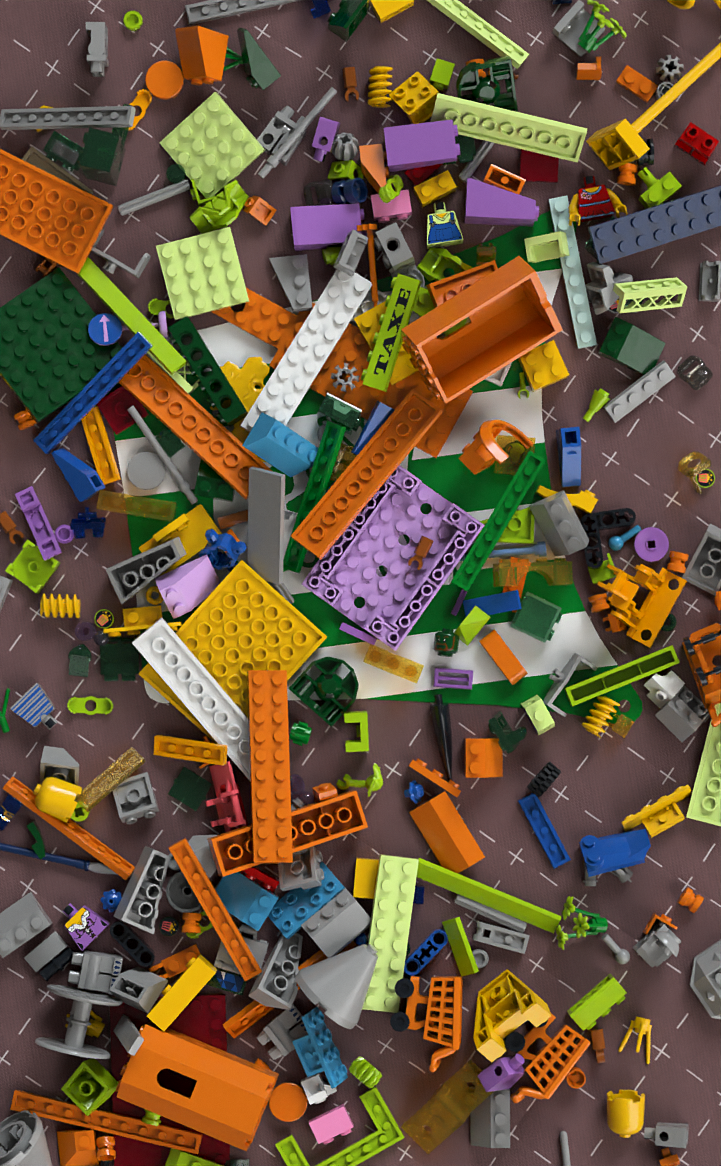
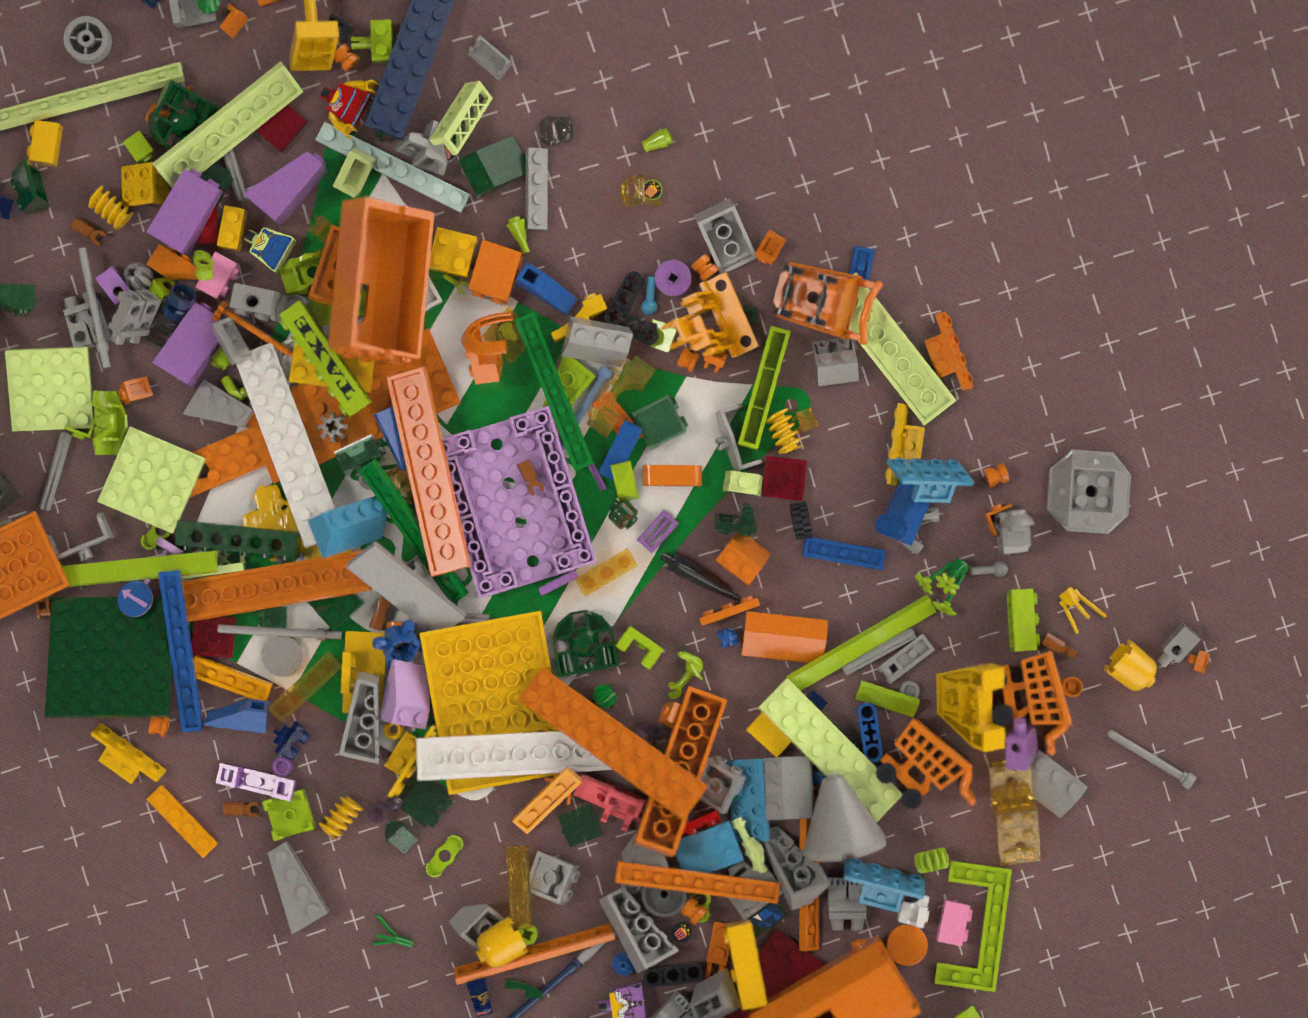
camera: 55 degrees left, 0 degrees up
torso [10,683,57,730] -> none
tile [94,609,114,629] -> none
clear green plate [166,164,185,183] -> none
orange brick [483,164,526,195] -> none
white brick [644,670,685,708] -> none
none -> light grey hips [108,290,161,345]
none -> lime arm [221,376,248,401]
none -> orange slope [468,240,523,305]
none -> yellowish green piece [731,817,768,873]
none -> dark red plate [762,456,807,501]
none -> dark azure bracket [886,458,974,503]

